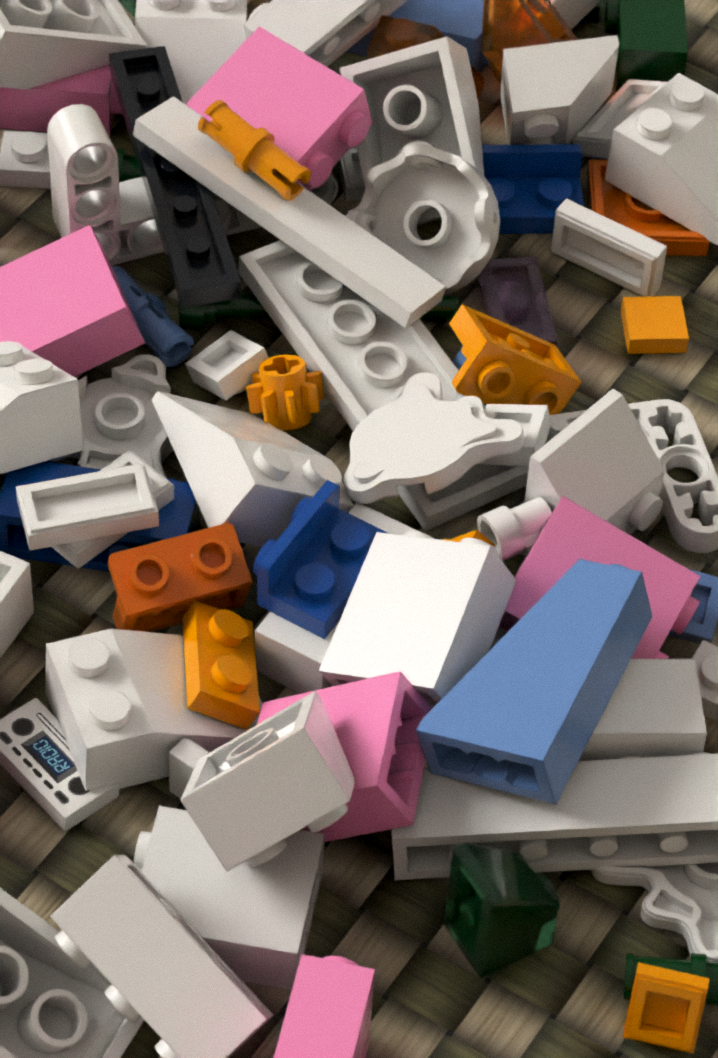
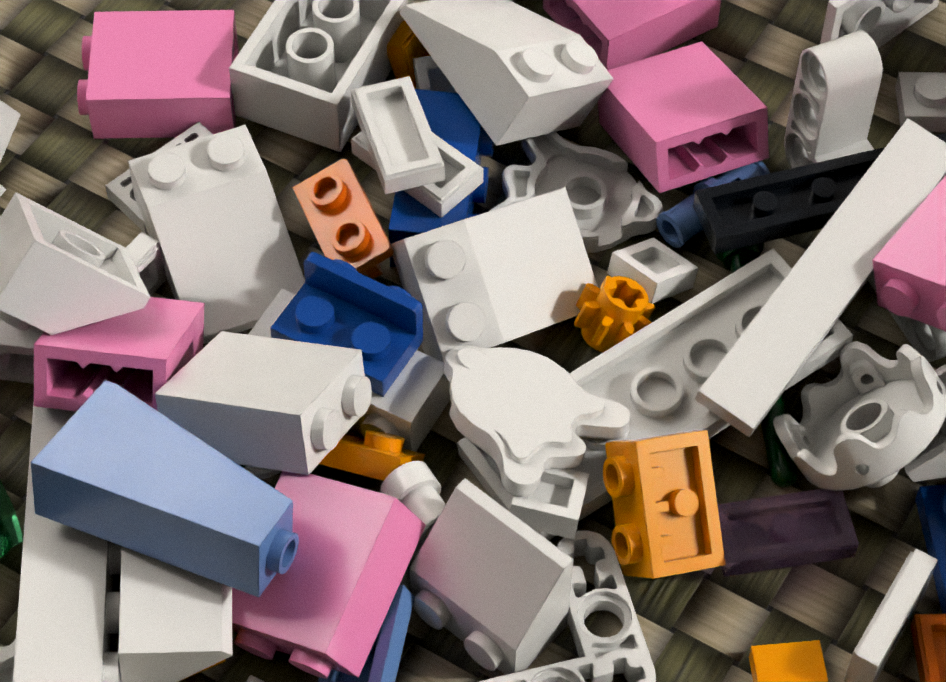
camera: 90 degrees right, 5 degrees up
light orange plate [182,600,260,730] -> none
light orange pin [198,99,311,201] -> none

